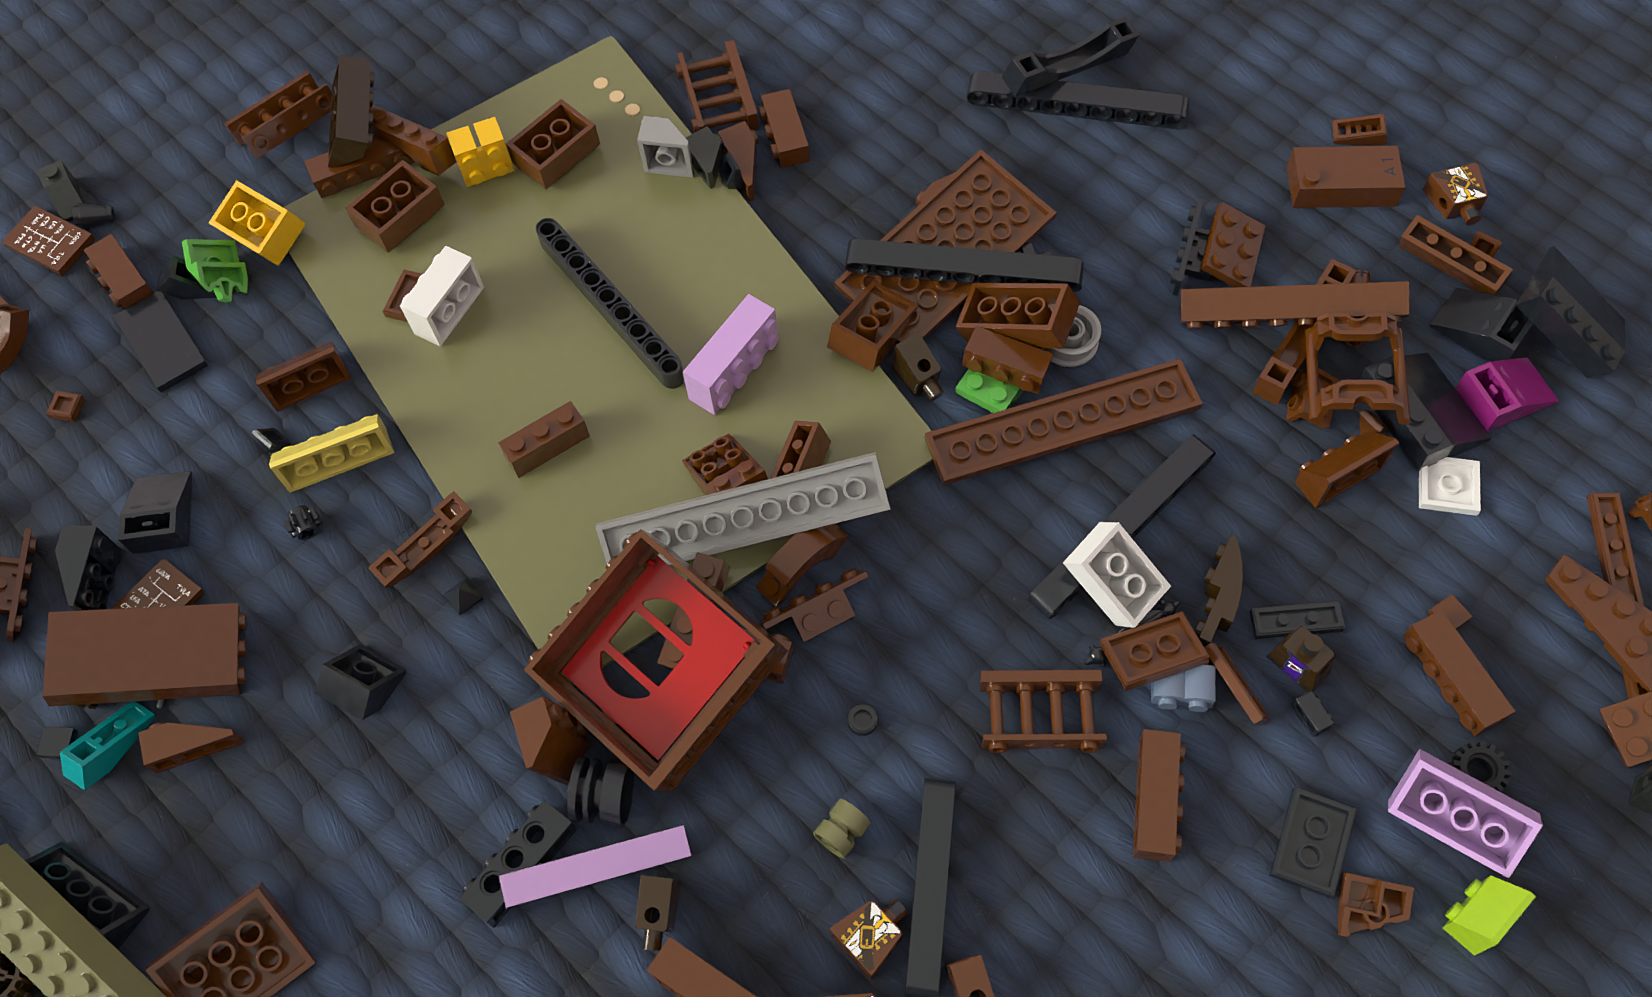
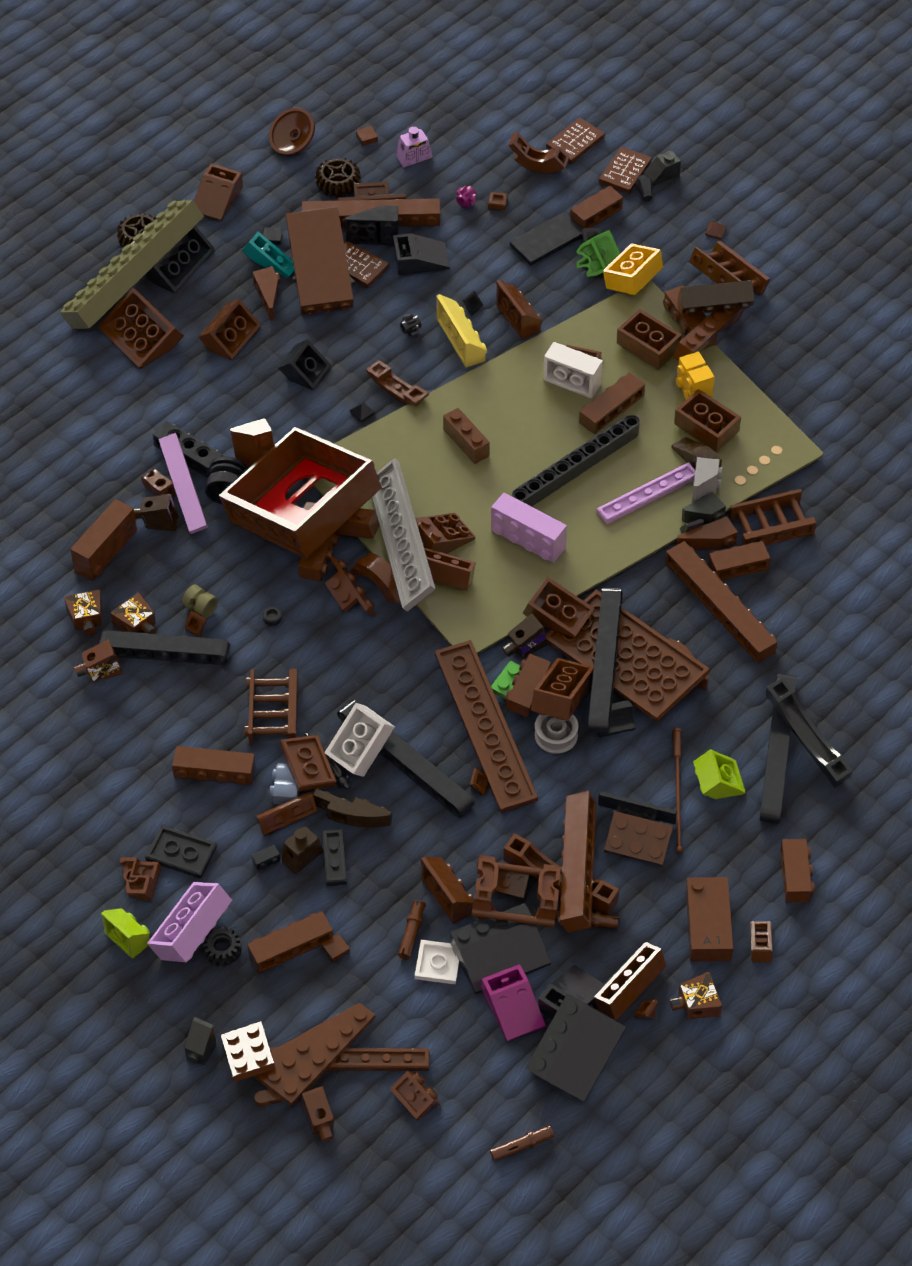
camera: 85 degrees right, 10 degrees down
none -> reddish brown leg [141,469,176,498]
none -> reddish brown slope [184,611,207,636]
none -> reddish brown slope [198,299,261,360]
none -> reddish brown brick [302,199,440,228]
none -> reddish brown pin [397,900,426,960]
none -> magenta gear [456,186,477,208]
none -> reddish brown slope [469,768,488,795]
none -> reddish brown brick [579,372,645,435]
none -> lavender tile [596,462,696,525]
none -> reddish brown brick [665,541,777,664]
none -> dark brown slope [671,437,722,470]
none -> reddish brown piece [672,728,683,853]
none -> lime slope [693,749,746,799]
none -> reddish brown slope [705,222,727,240]
none -> reddish brown brick [780,839,815,902]

